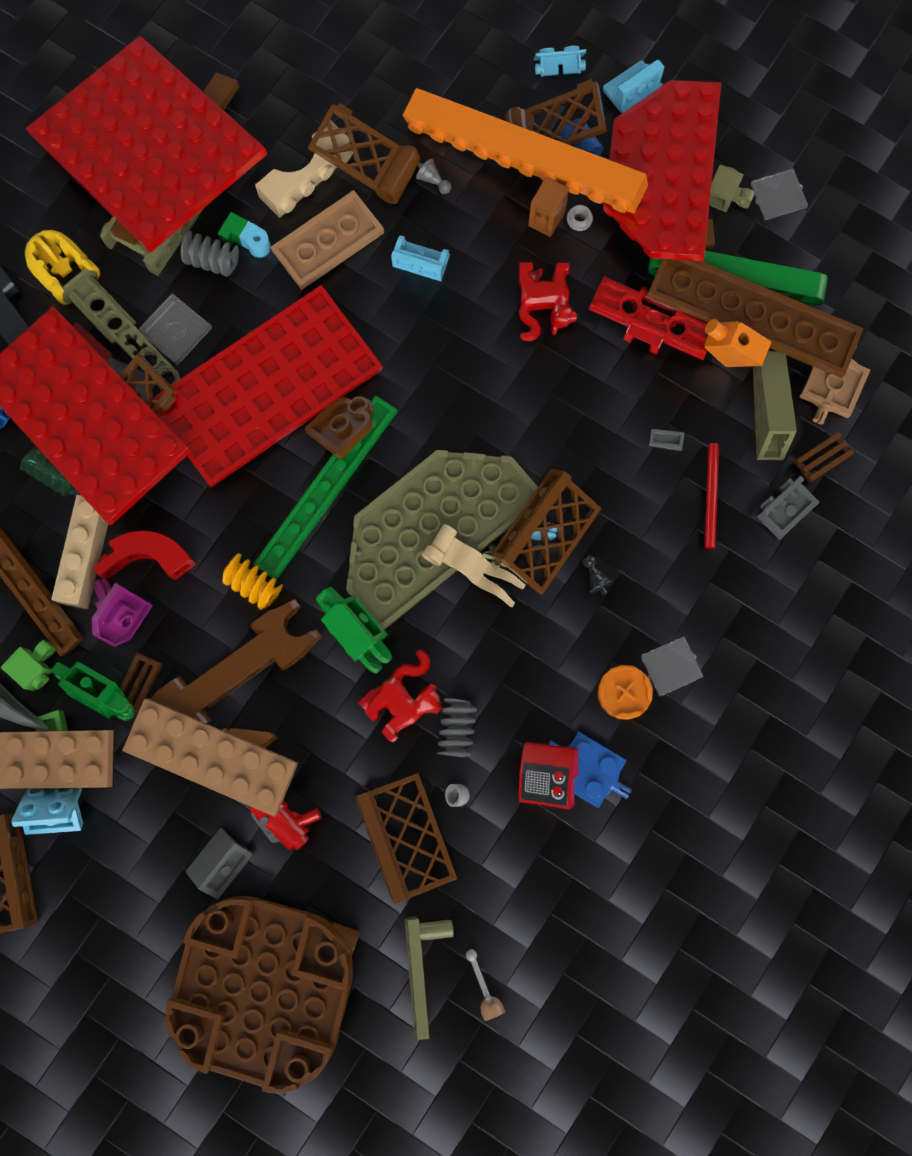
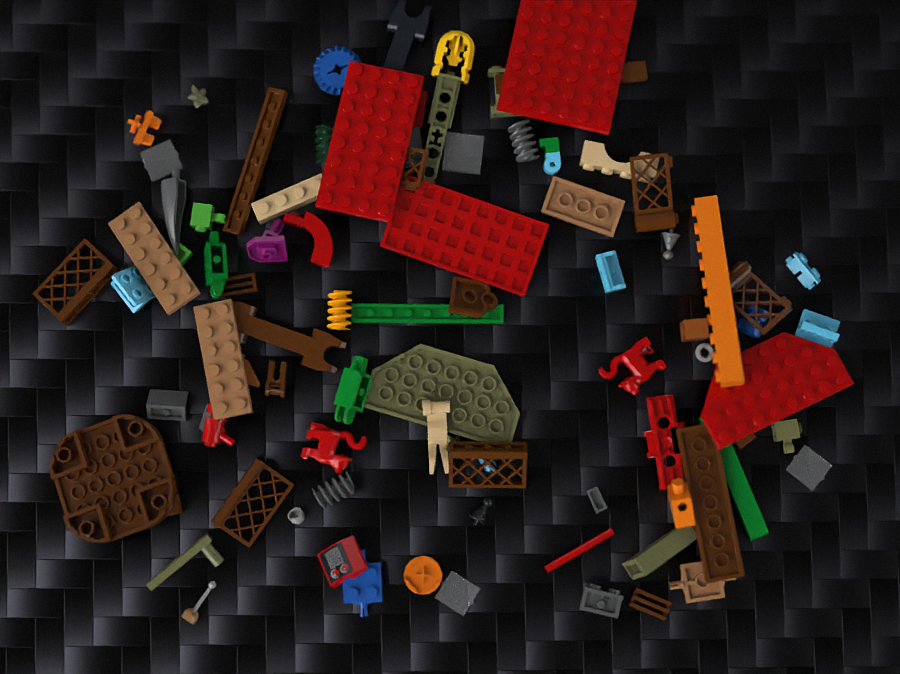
camera: 55 degrees right, 5 degrees up
none -> reddish brown piece [265,360,288,398]

